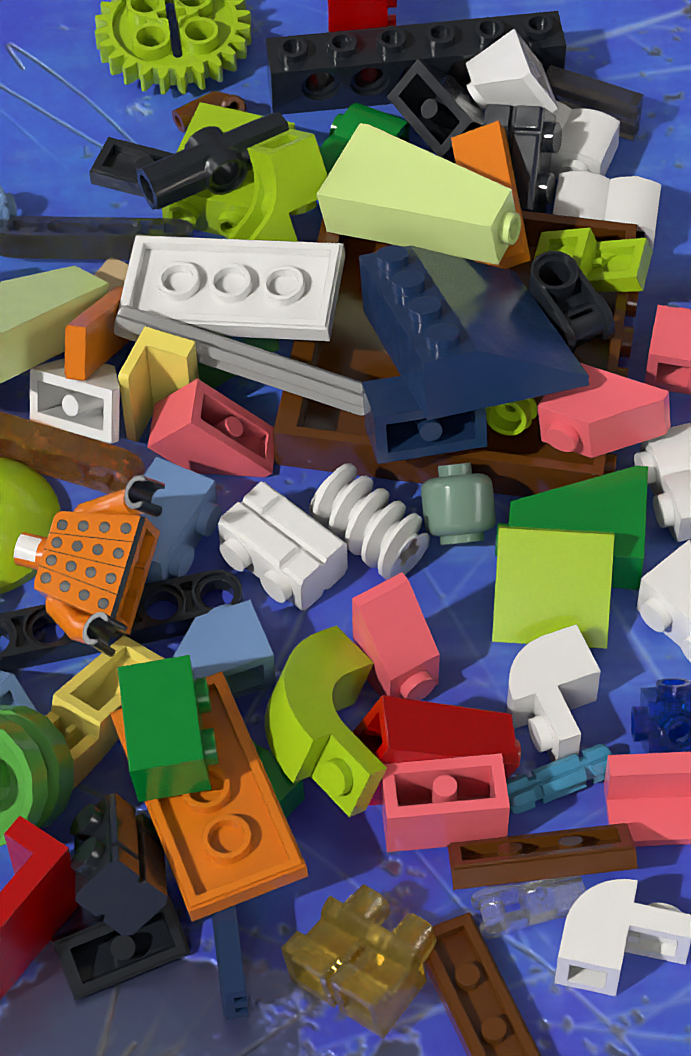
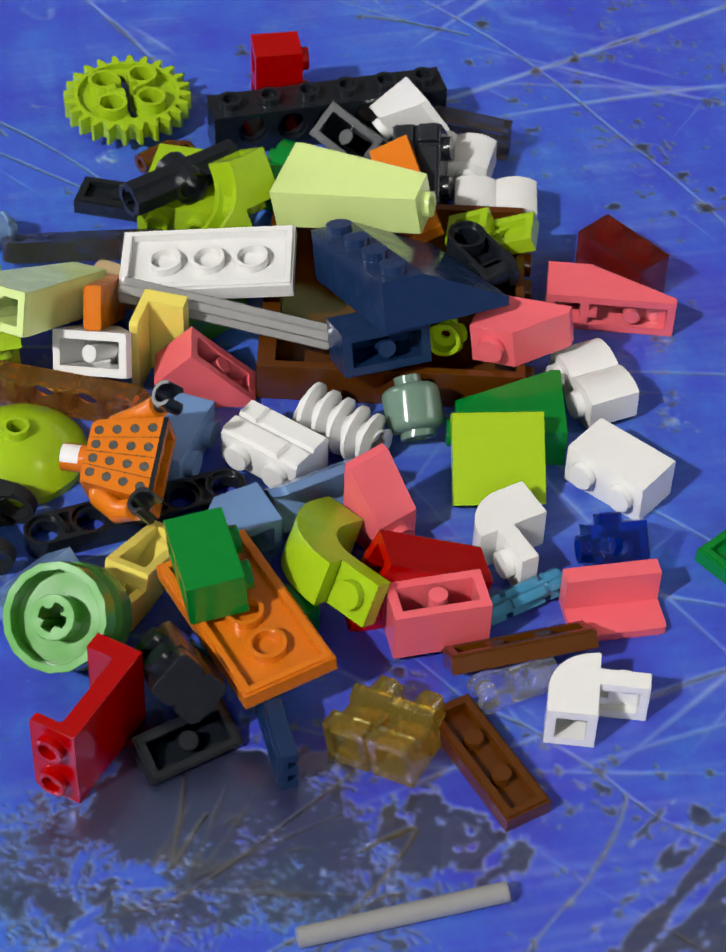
camera: 10 degrees left, 10 degrees down
none -> medium blue panel [263,458,354,534]

